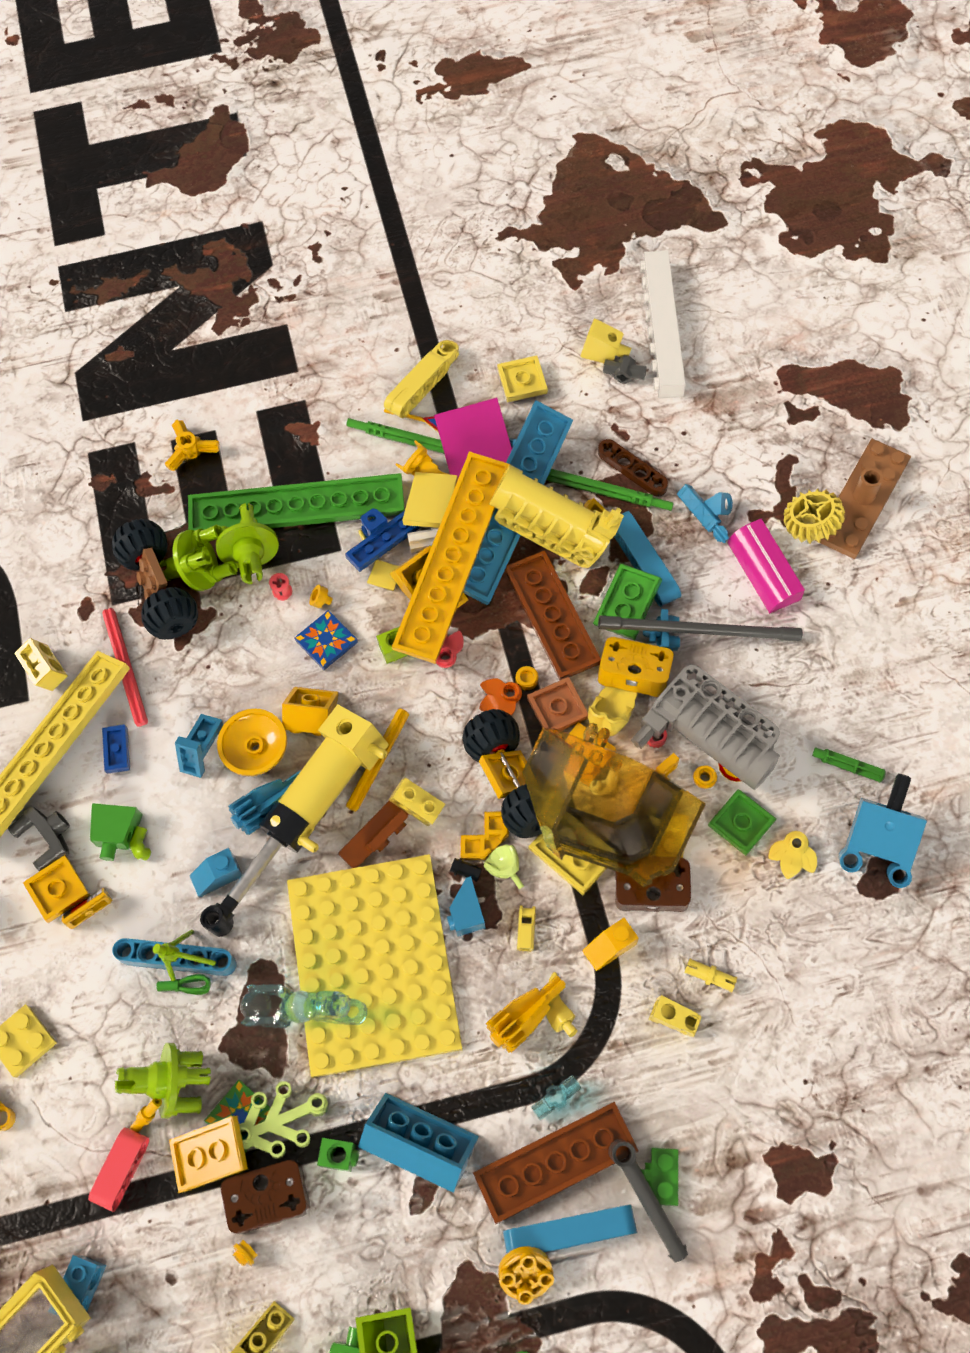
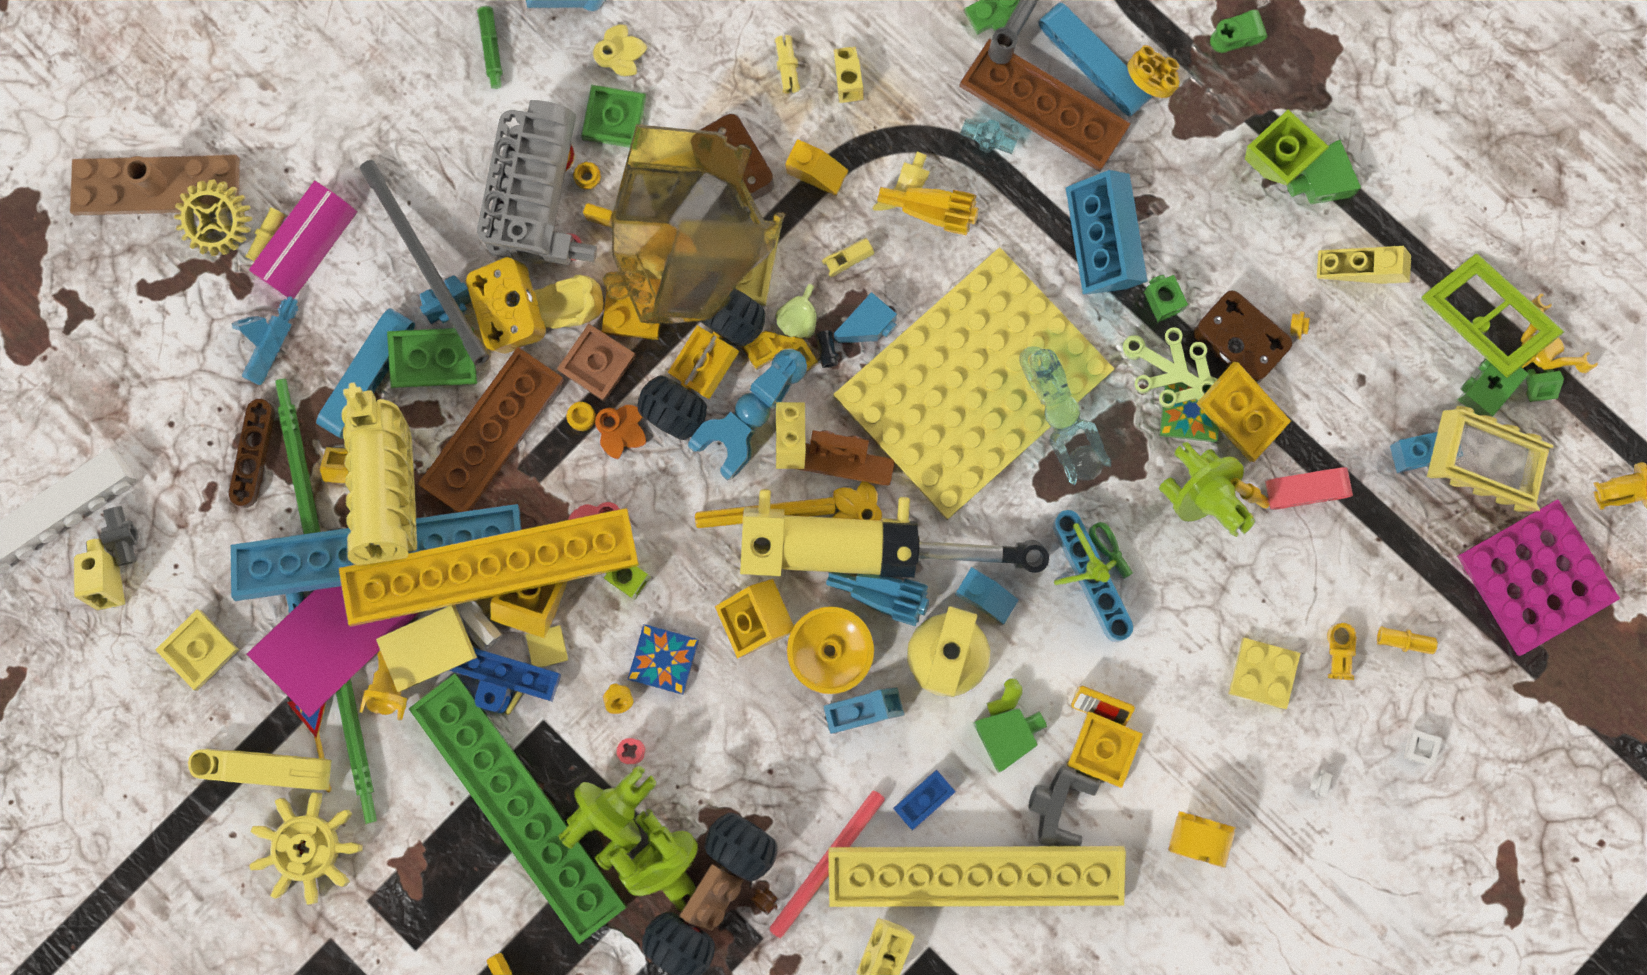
camera: 120 degrees left, 15 degrees up
none -> light yellow pin [245,207,287,261]
none -> light yellow gear [249,792,363,905]
none -> dark azure piece [688,349,807,480]
none -> reddish brown plate [751,887,778,915]
none -> yellow plate [832,481,882,521]
none -> light yellow piece [907,606,991,697]

